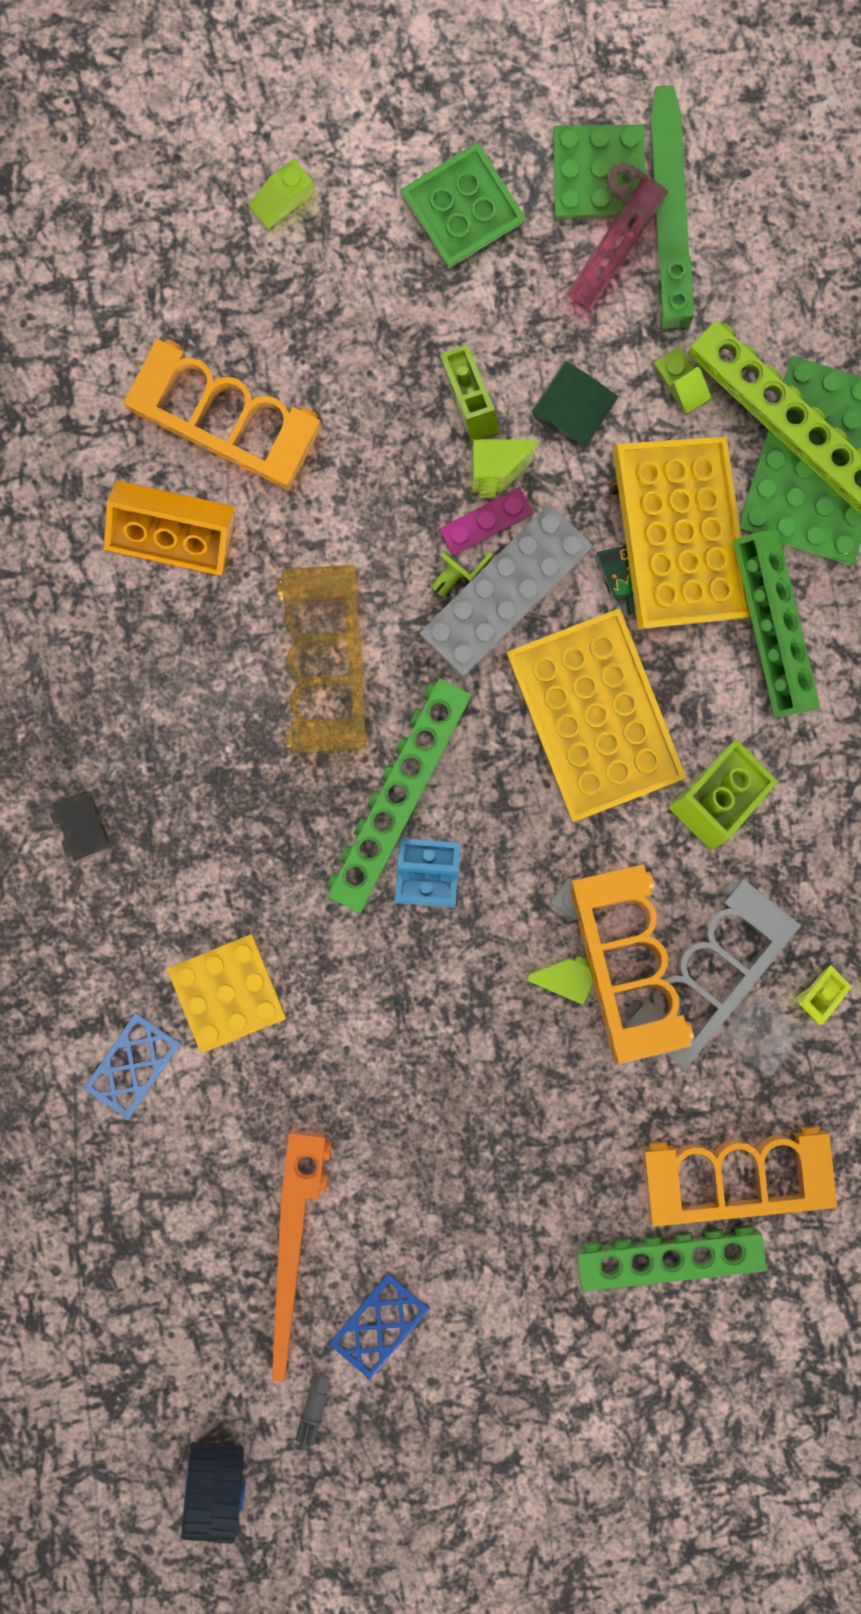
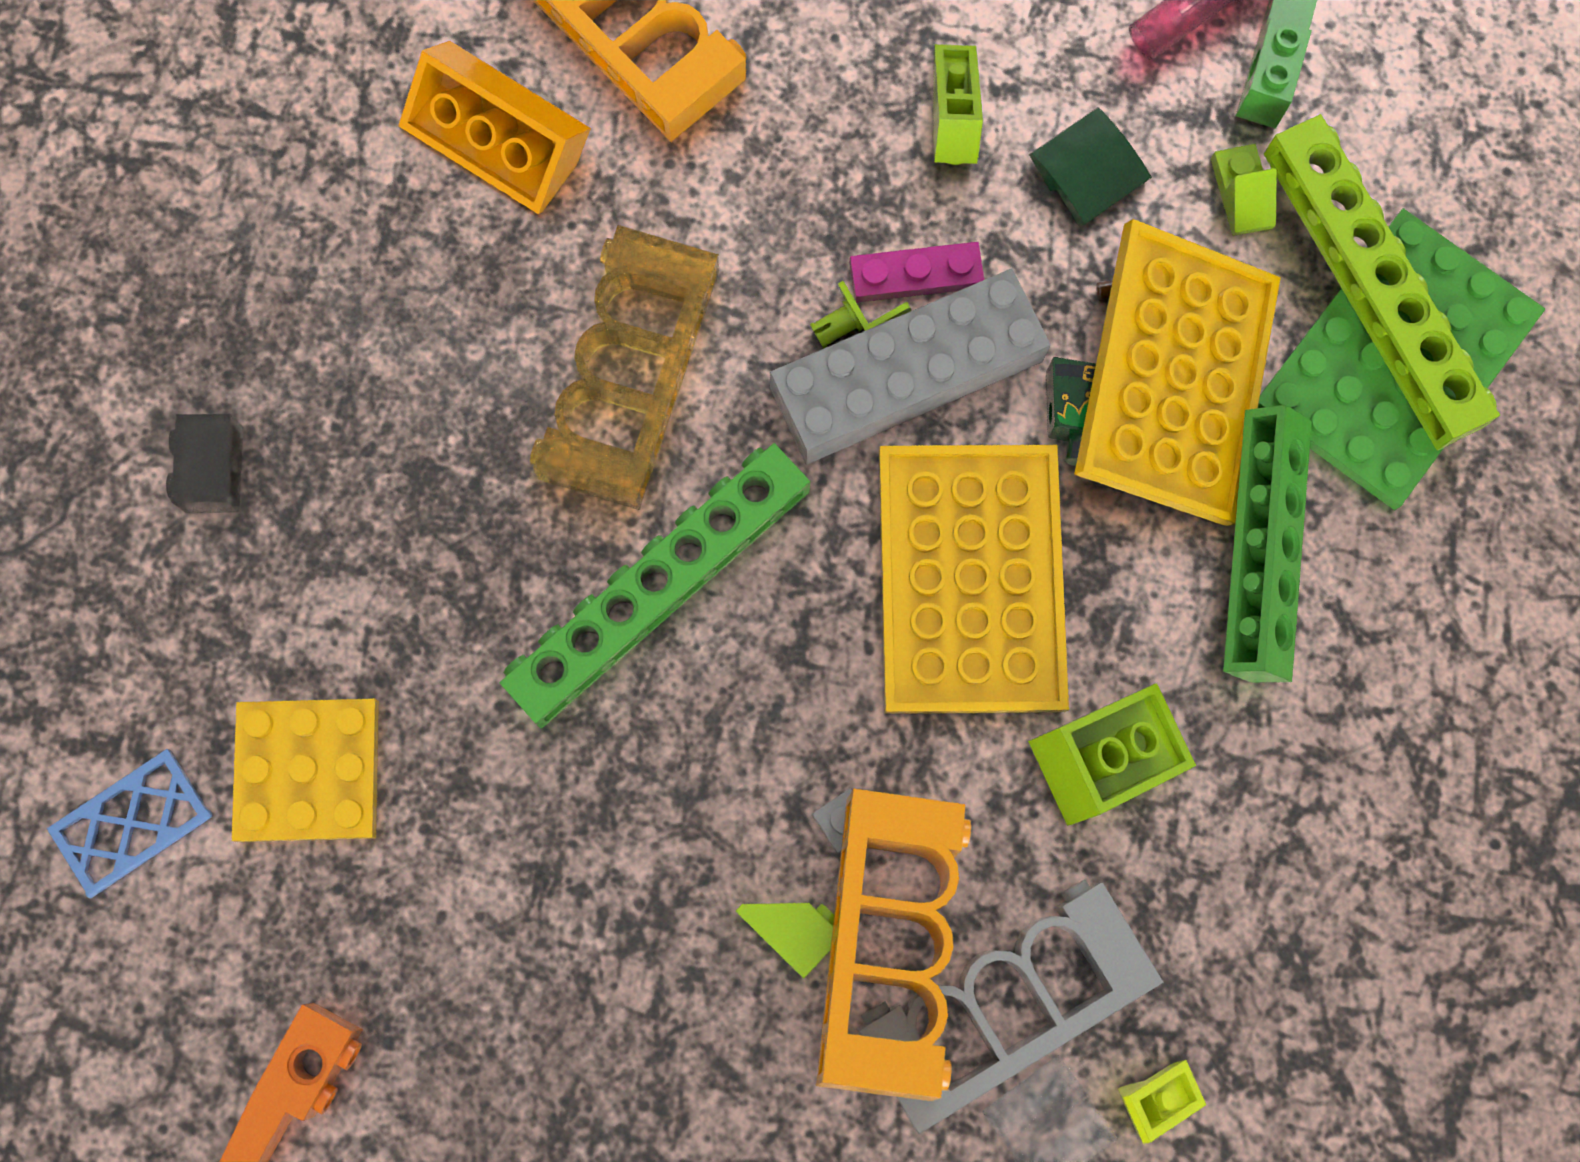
camera: 20 degrees right, 10 degrees down
dark azure slope [394,838,461,908] -> none
lime slope [471,439,537,499] -> none

